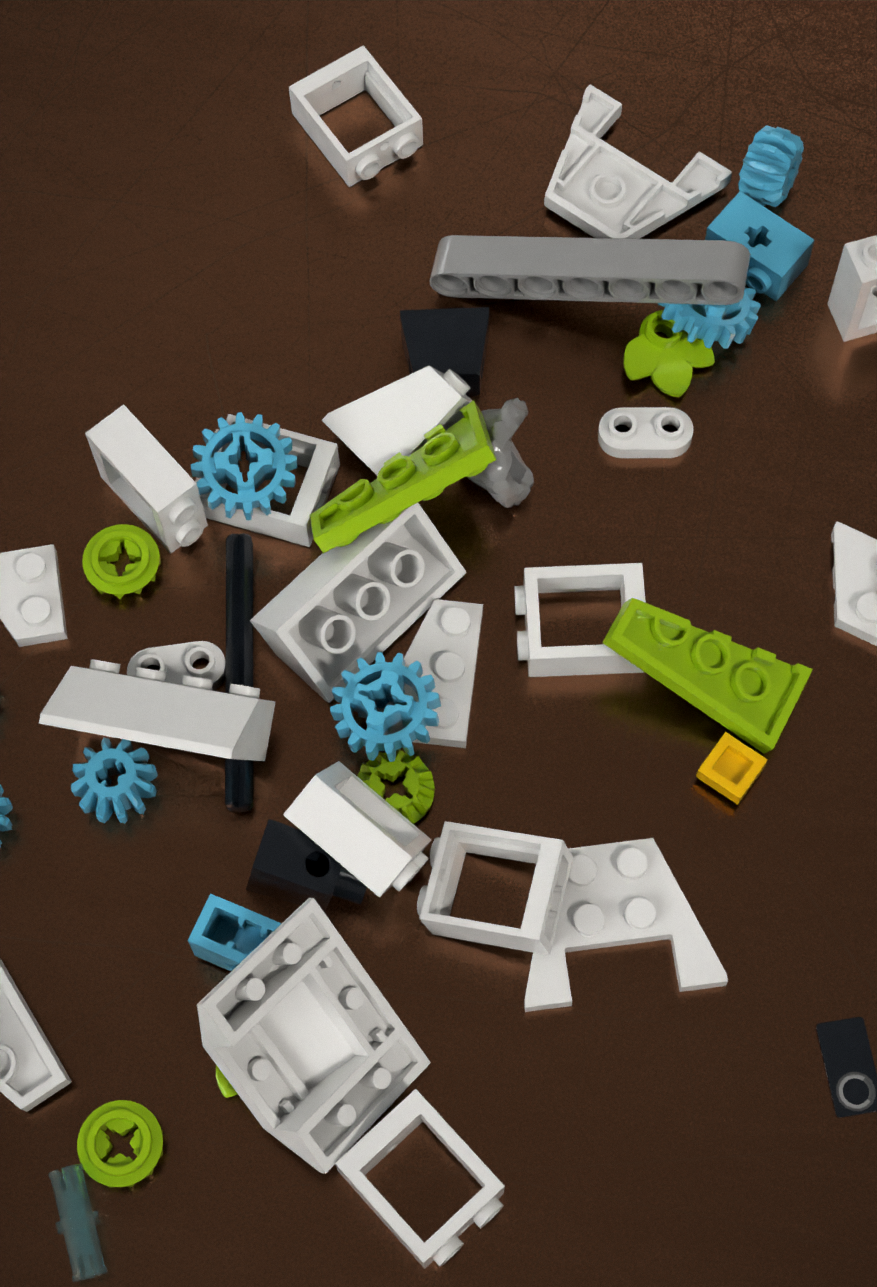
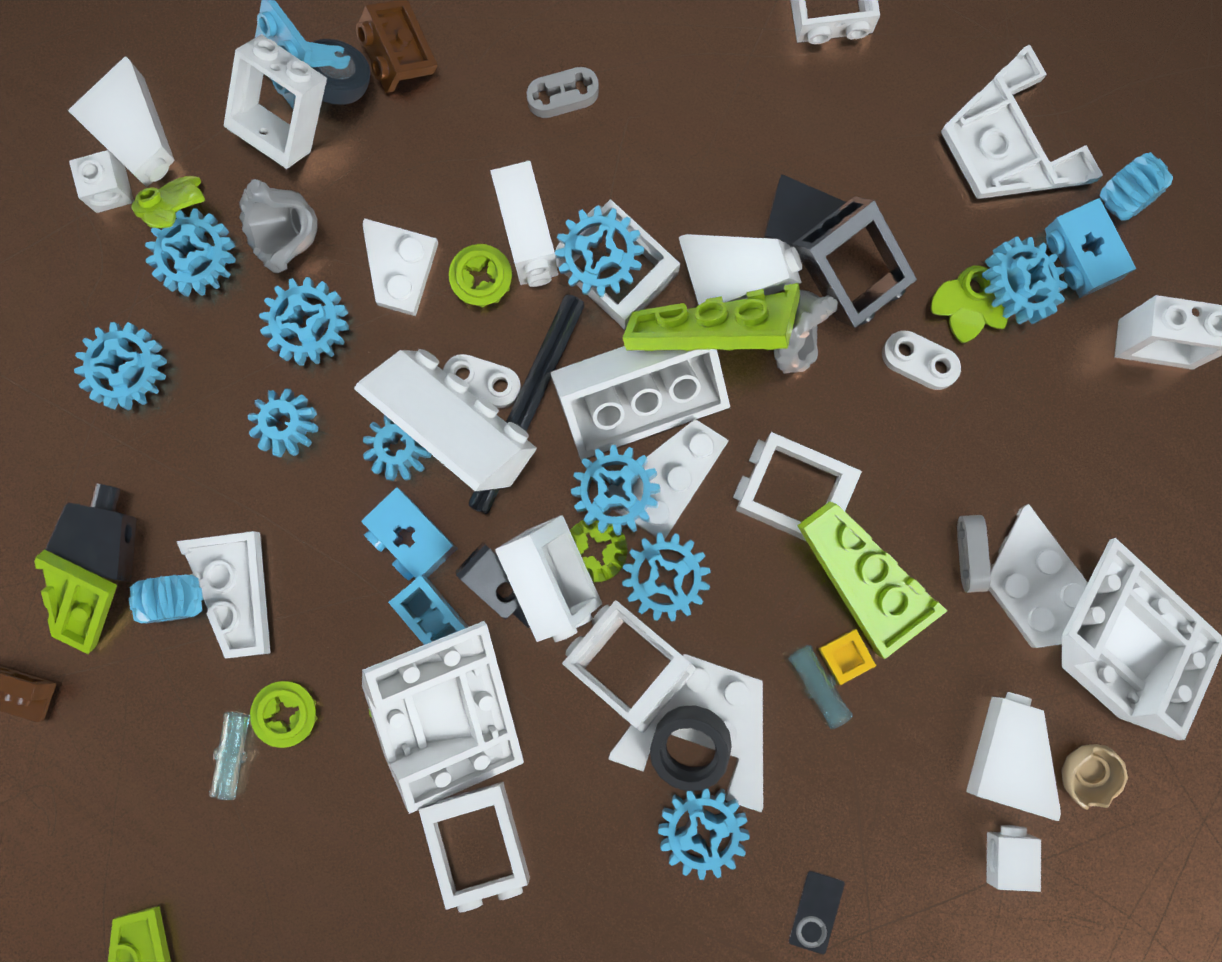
camera: 25 degrees right, 15 degrees up
light grey beam [429,235,751,305] -> none
none -> medium azure brick [361,487,458,581]
none -> light grey beam [526,67,599,118]
none -> medium azure gear [622,532,711,621]
none -> black tyre [650,705,732,791]
none -> medium azure gear [658,787,750,880]
none -> clear light blue pin [788,645,853,729]
none -> window [792,196,917,328]
none -> light grey beam [957,515,991,593]

